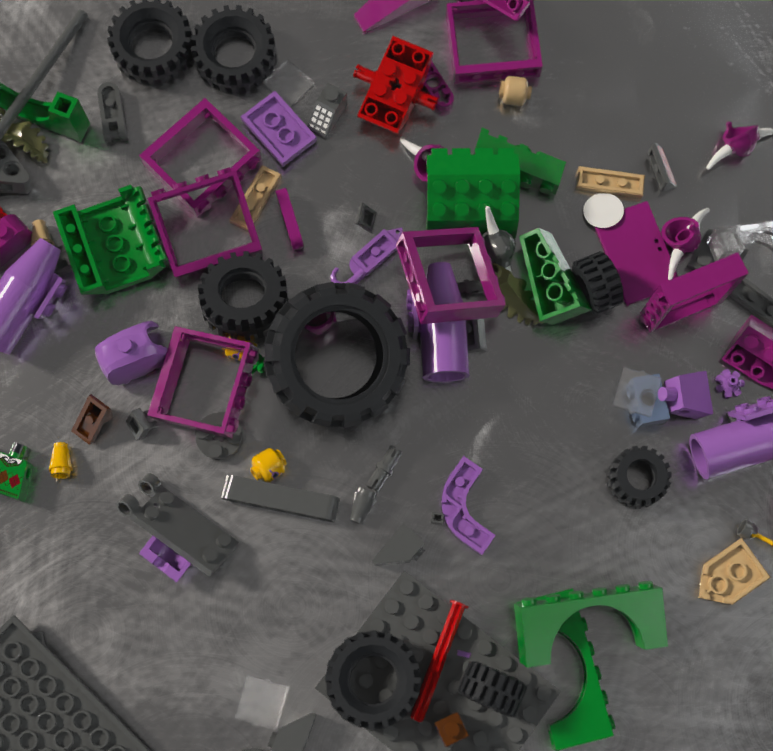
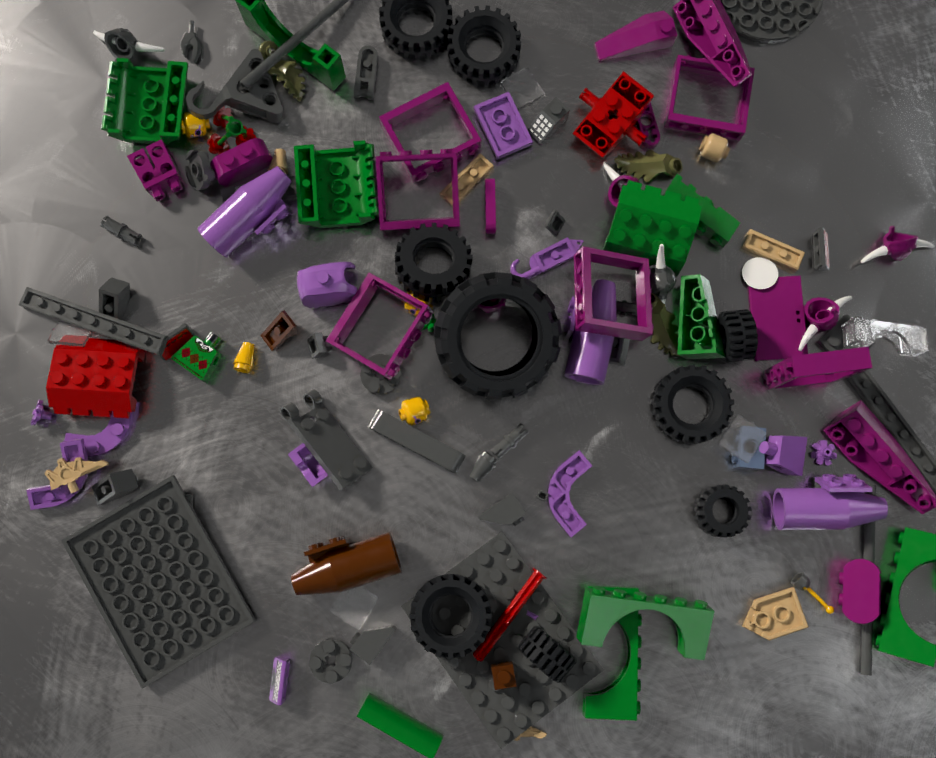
camera: 15 degrees right, 5 degrees up
none -> reddish brown piece [291,532,402,595]
none -> olive plant [614,150,683,182]
none -> black tyre [651,364,734,444]

